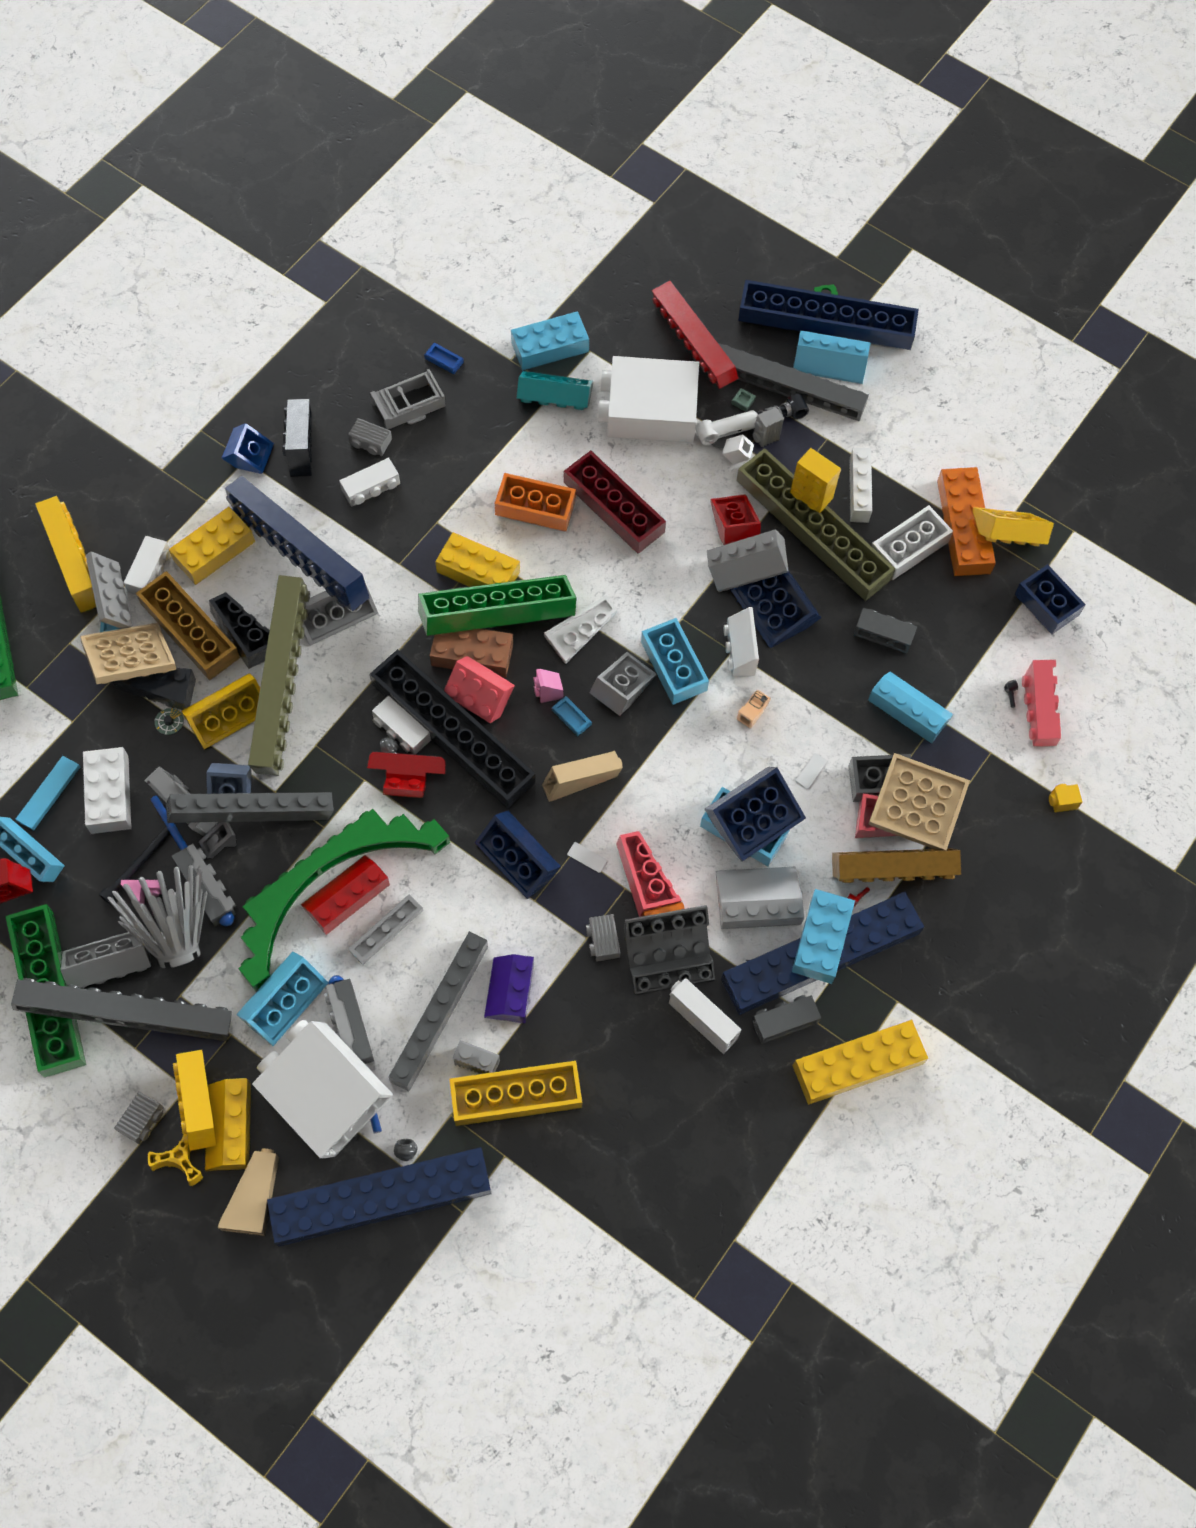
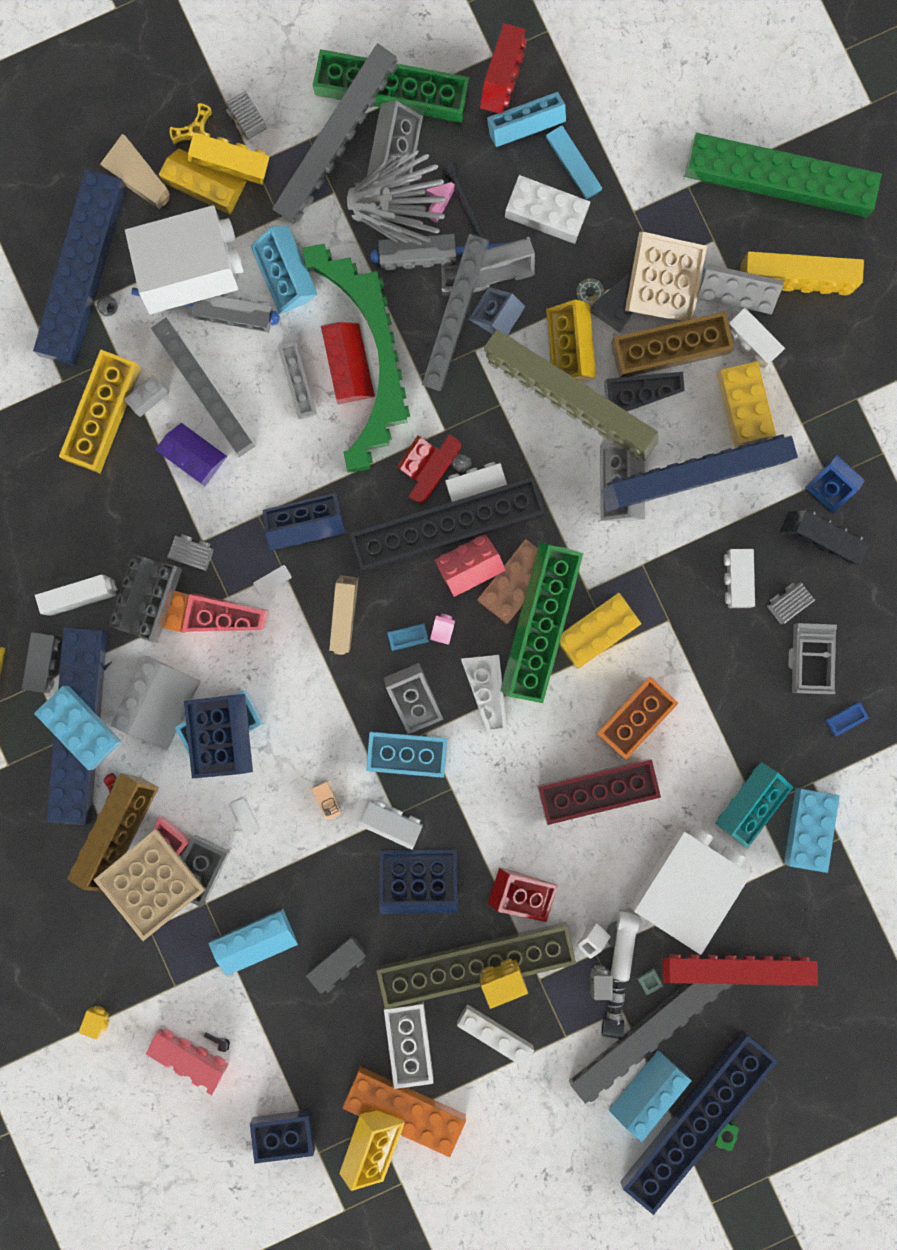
camera: 120 degrees right, 20 degrees up
light grey slope [707,529,788,592] -> none

